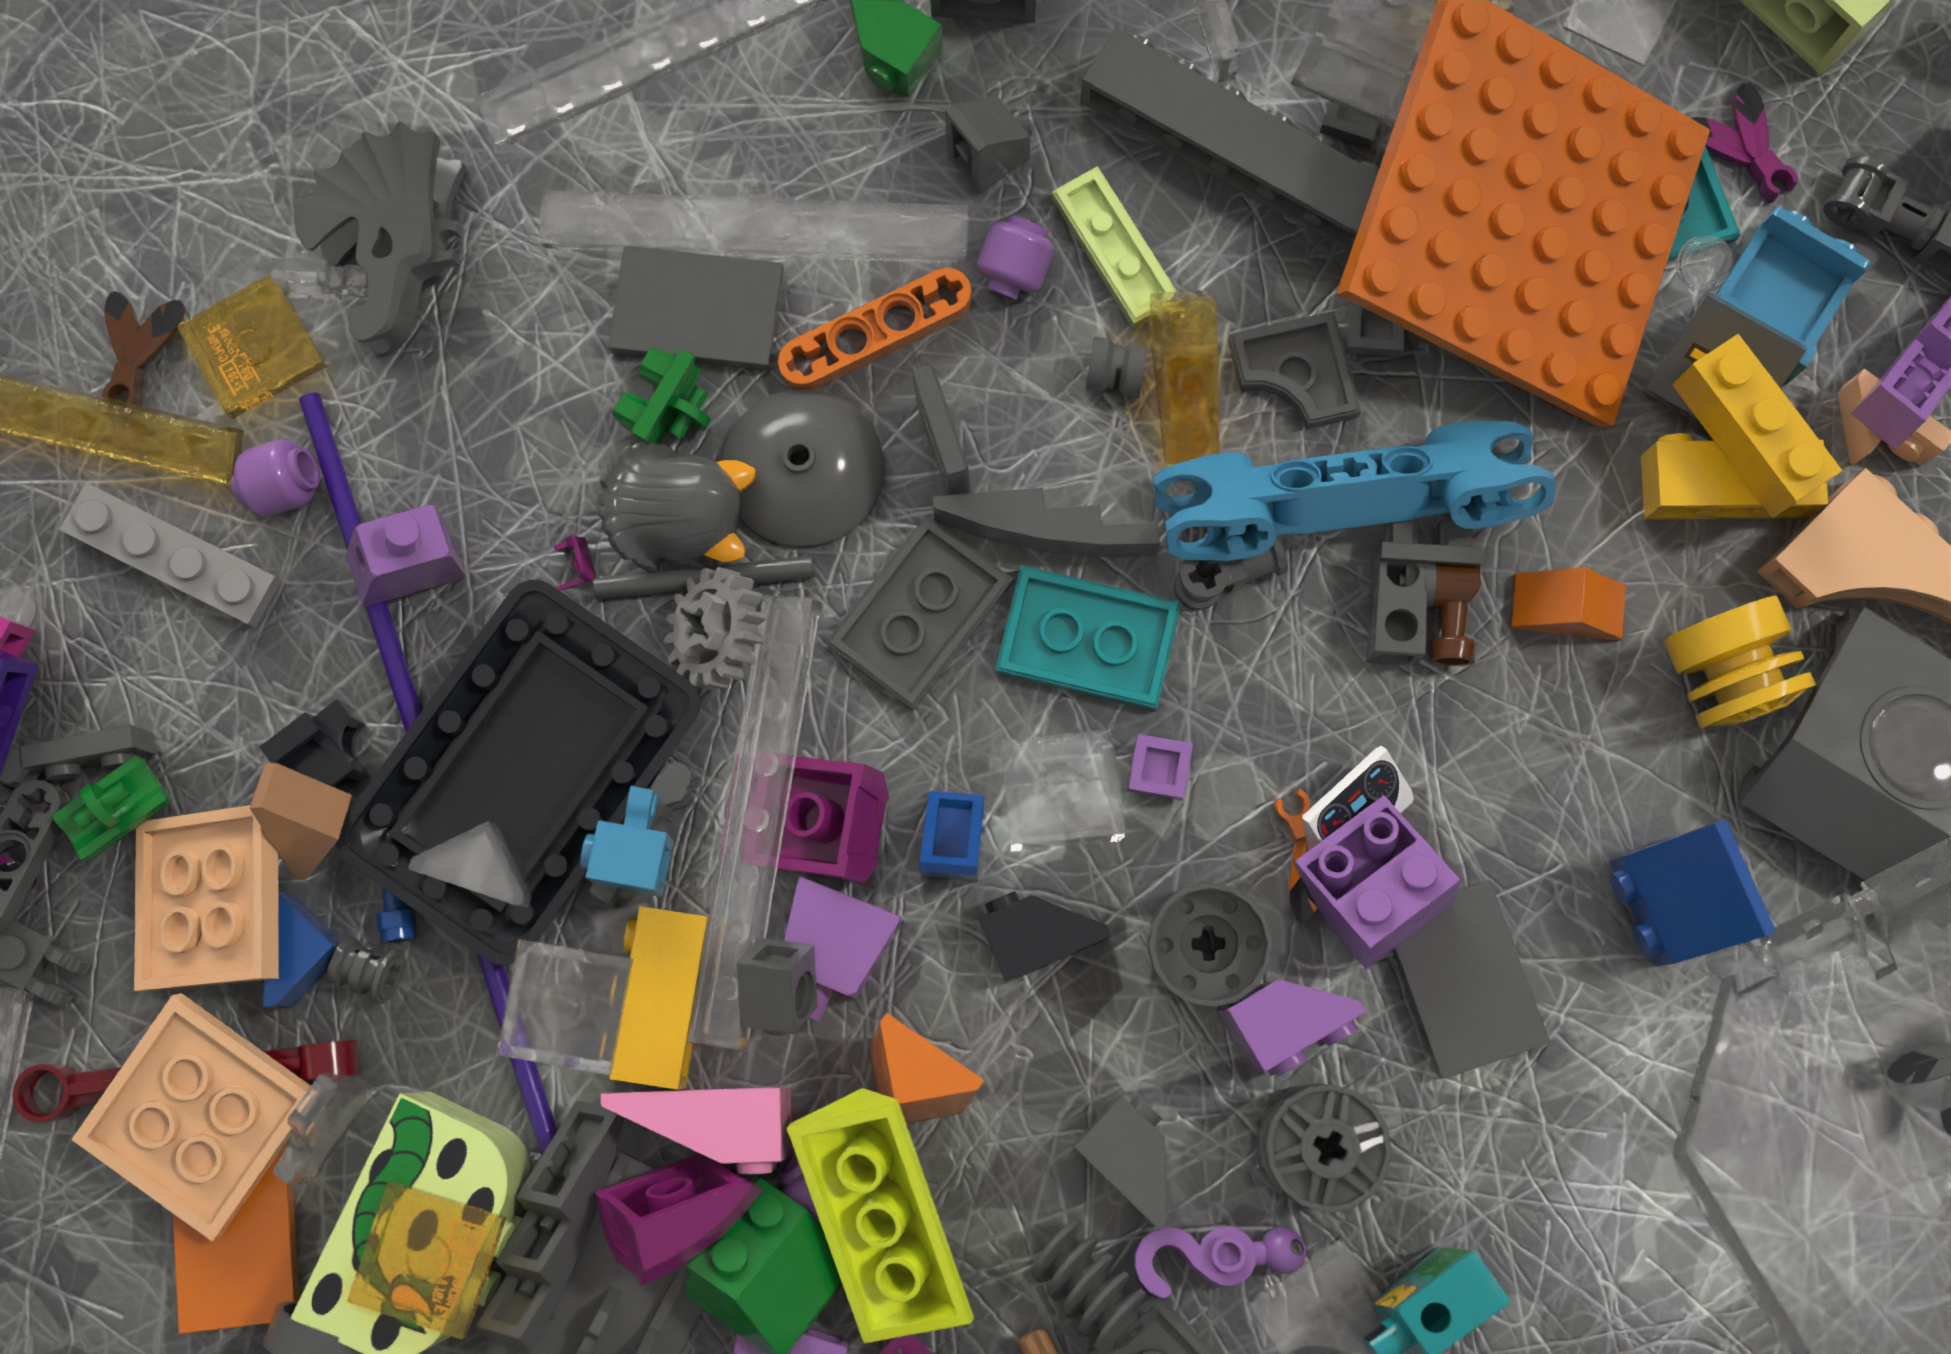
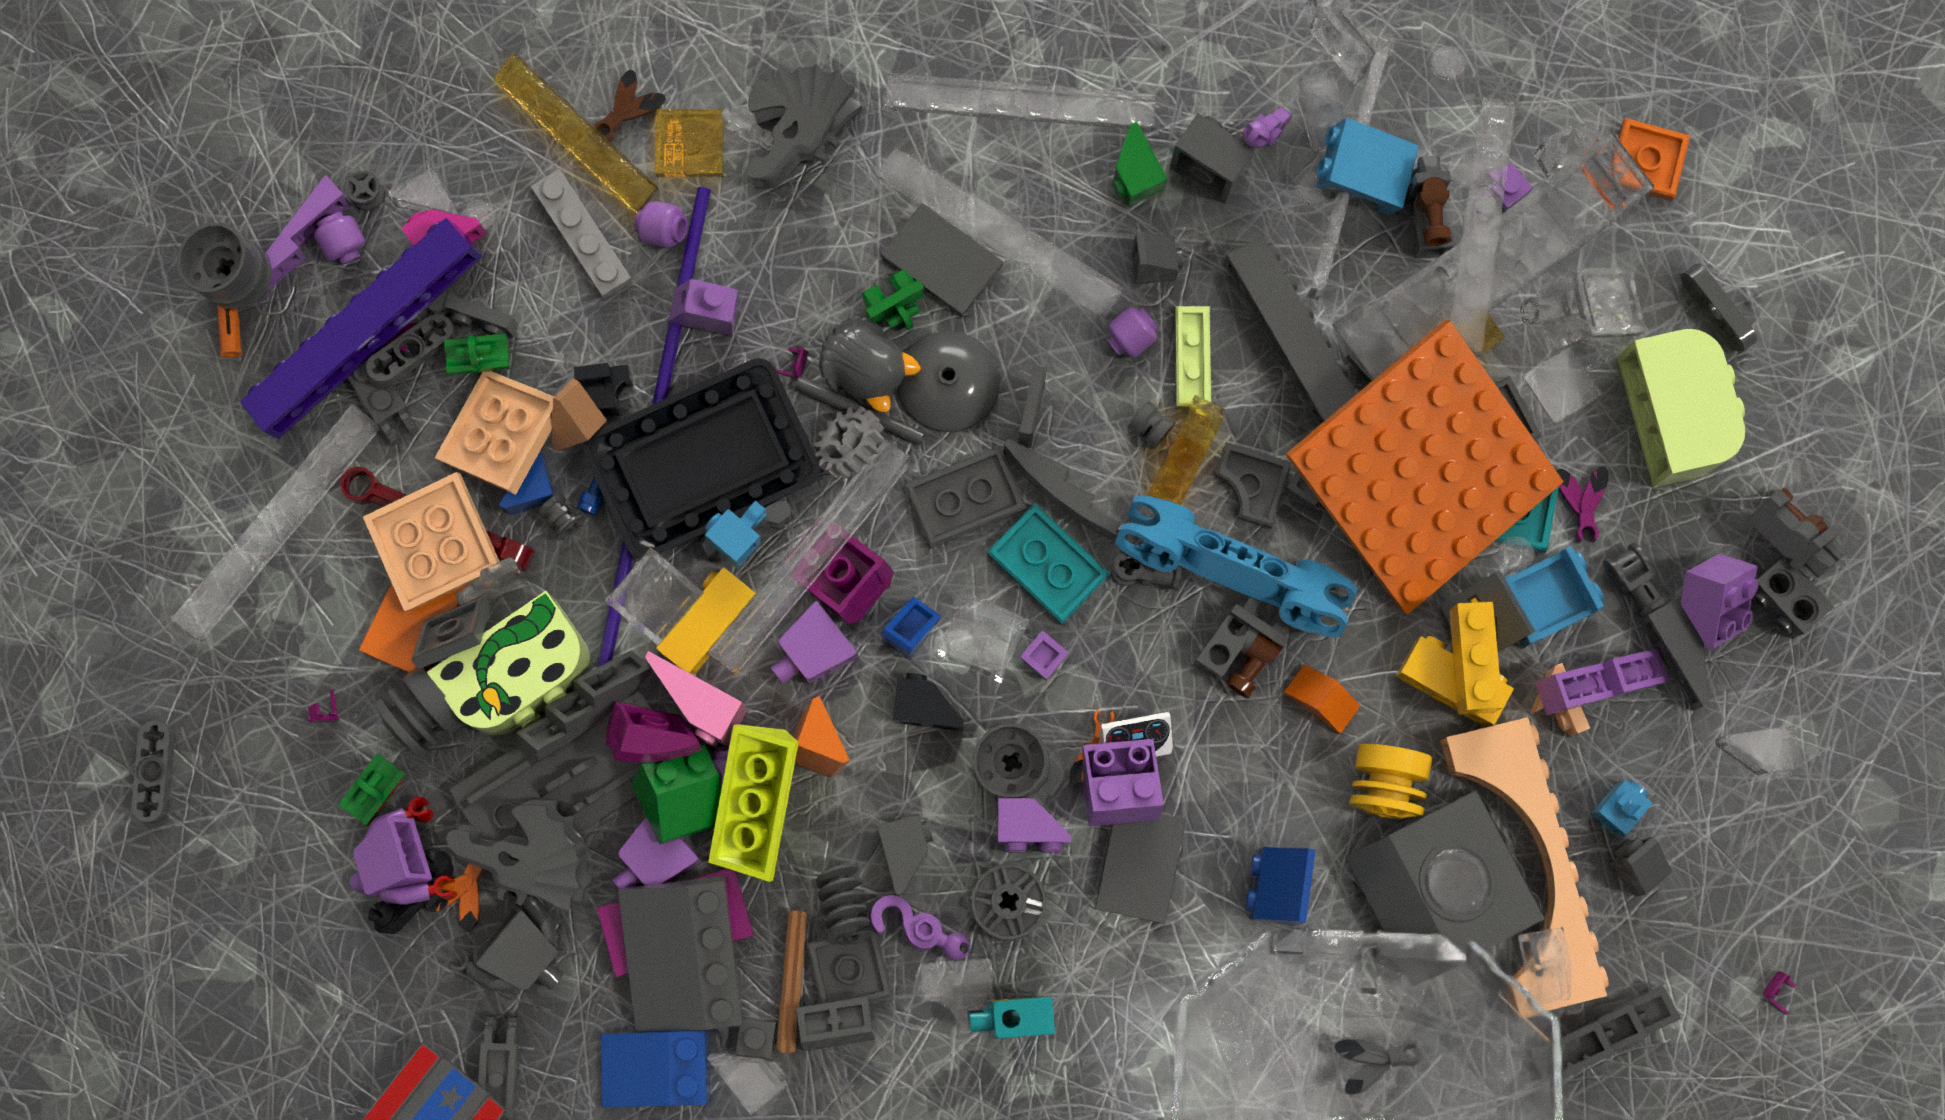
camera: 25 degrees right, 0 degrees up
clear yellow tile [347,1181,507,1339] -> none
clear slope [408,821,531,908] -> none
dark grey brick [736,938,818,1036] -> none
orange beam [778,267,972,390] -> none
none -> dark grey tile [411,597,491,669]

